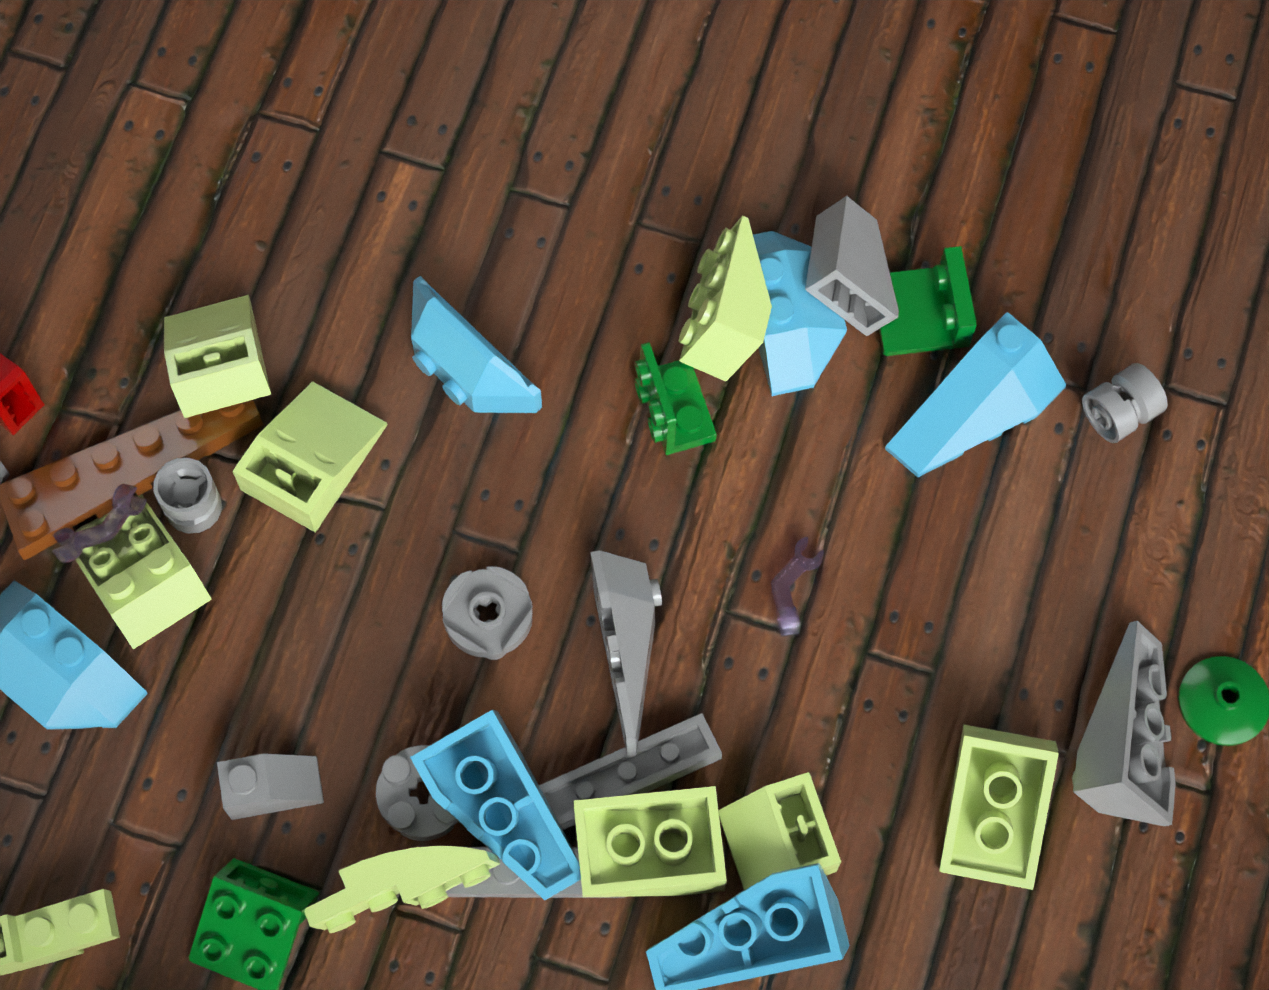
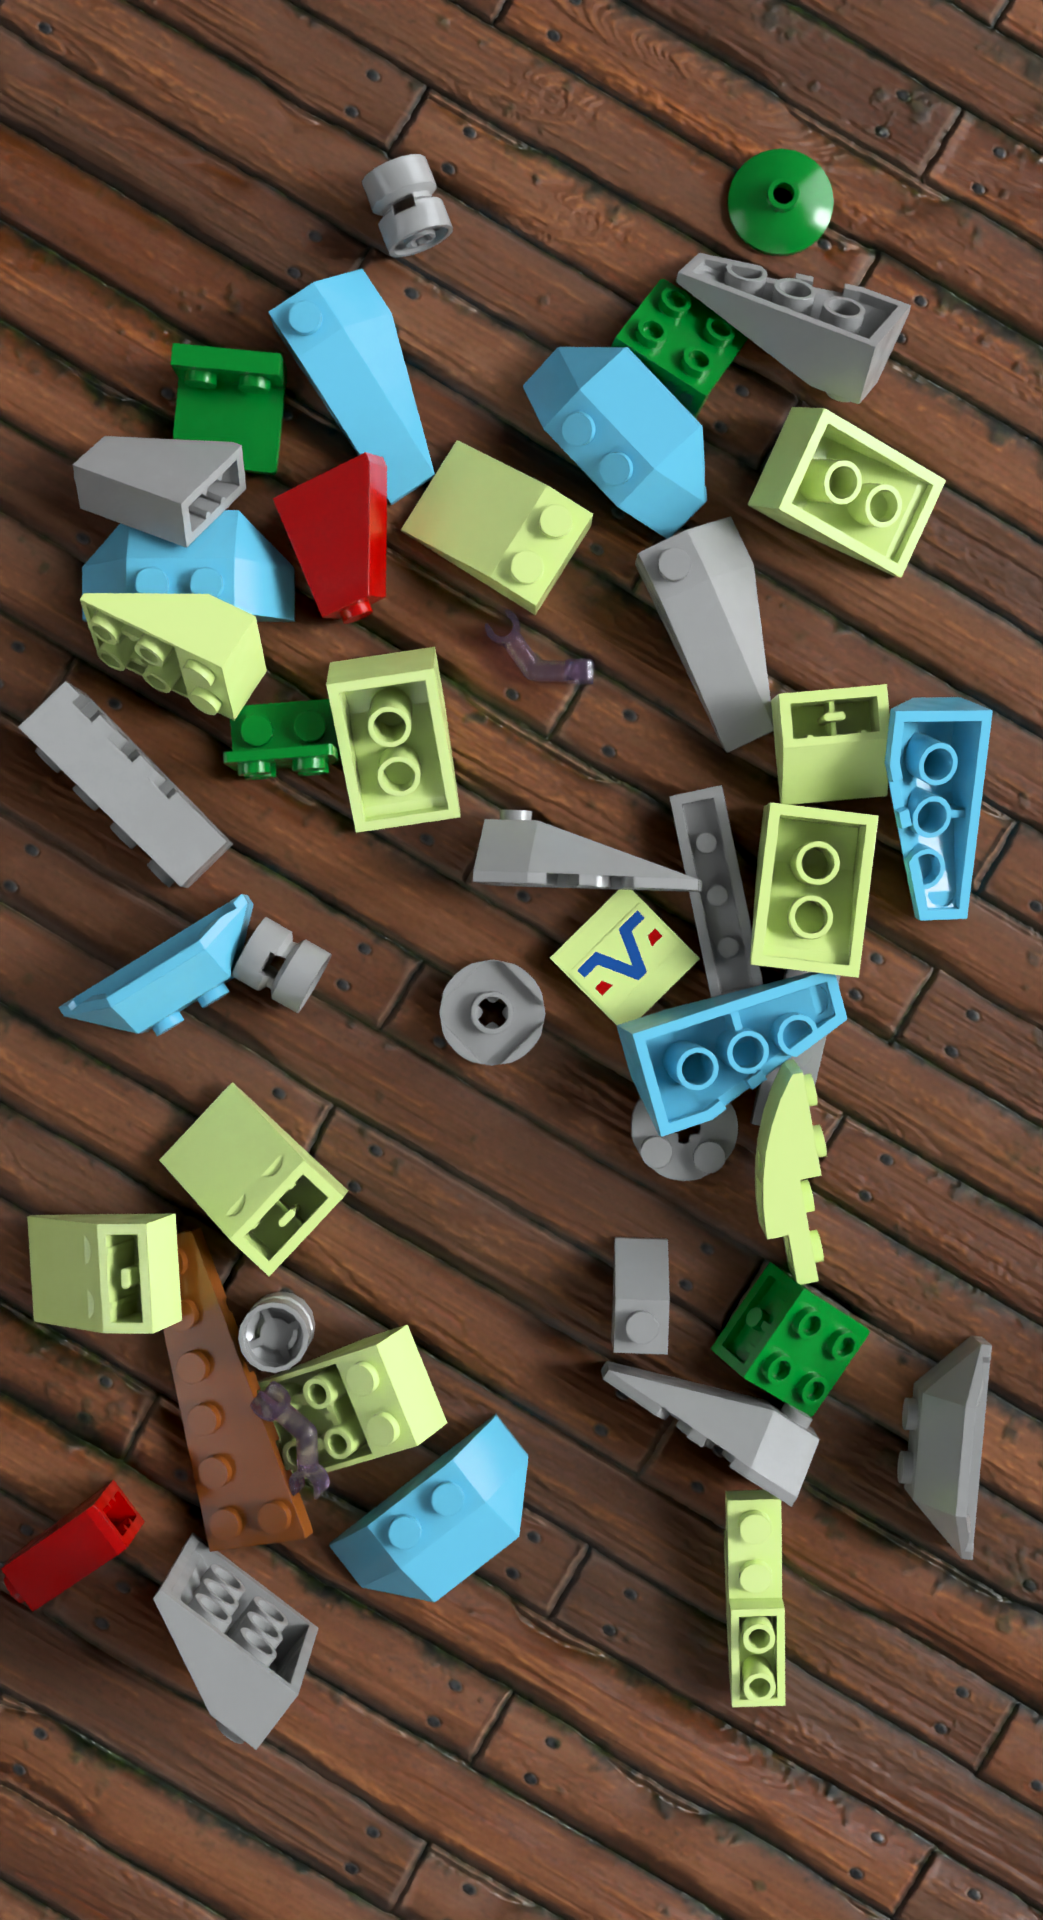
camera: 75 degrees left, 20 degrees up
none -> light grey wedge [19,681,233,888]
none -> light grey wheel [232,917,332,1013]
none -> red slope [272,452,387,624]
none -> yellowish green slope [326,647,461,833]
none -> yellowish green slope [401,440,593,615]
none -> medium azure wedge [523,347,707,539]
none -> yellowish green tile [550,890,700,1025]
none -> light grey wedge [601,1361,820,1507]
none -> green bracket [611,279,748,419]
none -> light grey wedge [635,516,774,754]

